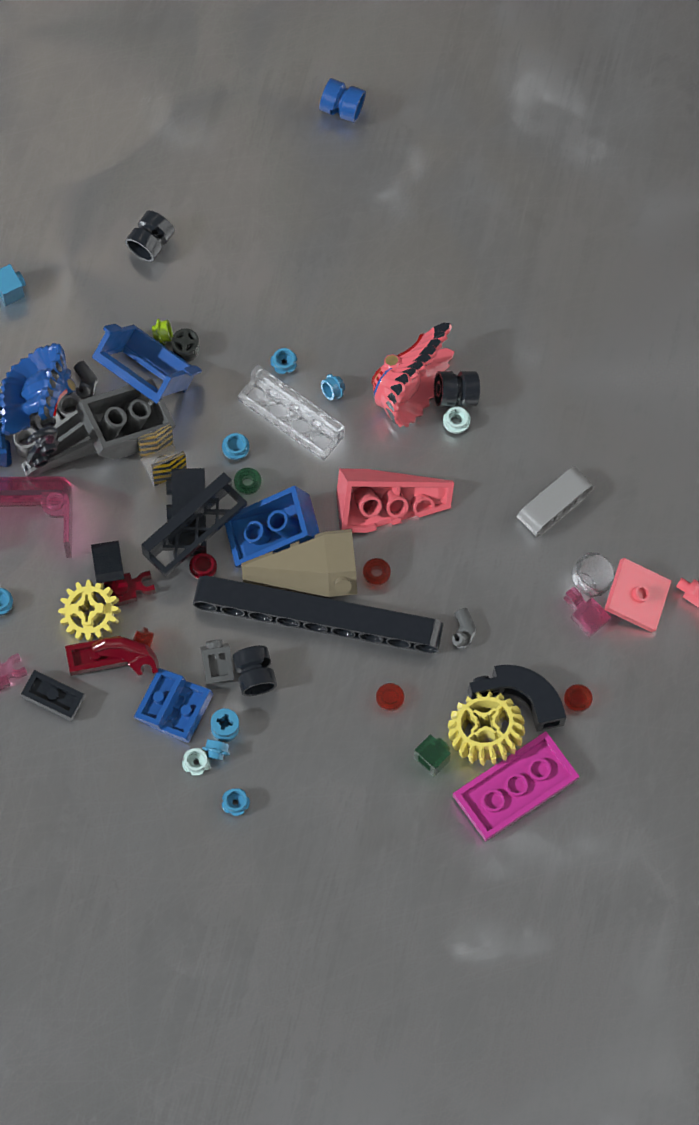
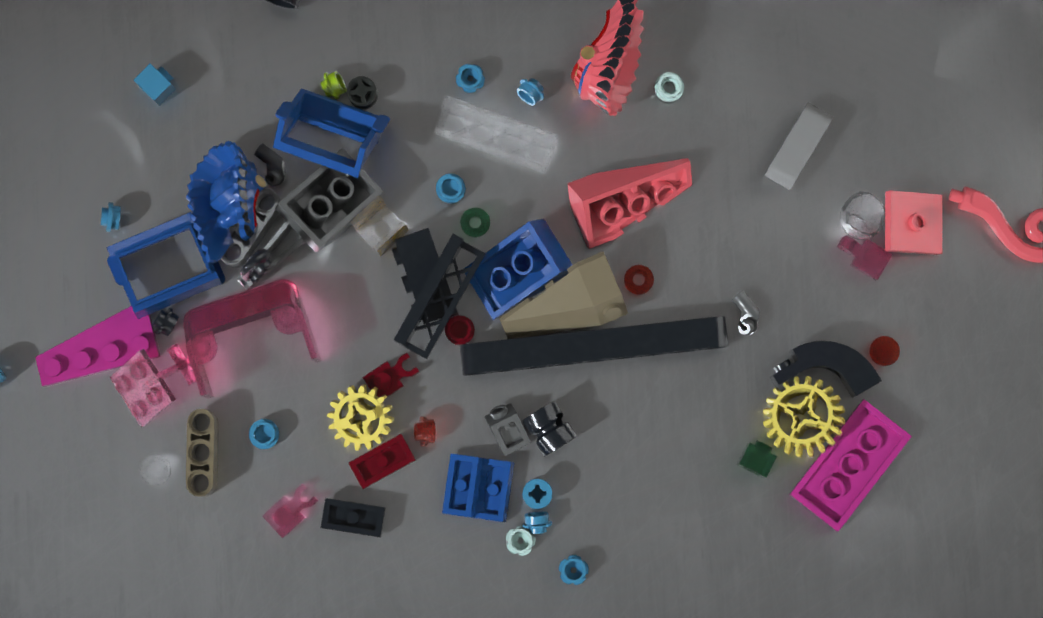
camera: 10 degrees left, 15 degrees up
black tile [91,540,124,583] -> none
dark red piece [92,637,159,675] -> none
clear red plate [376,683,404,711] -> none
black wheel [434,371,480,407] -> none

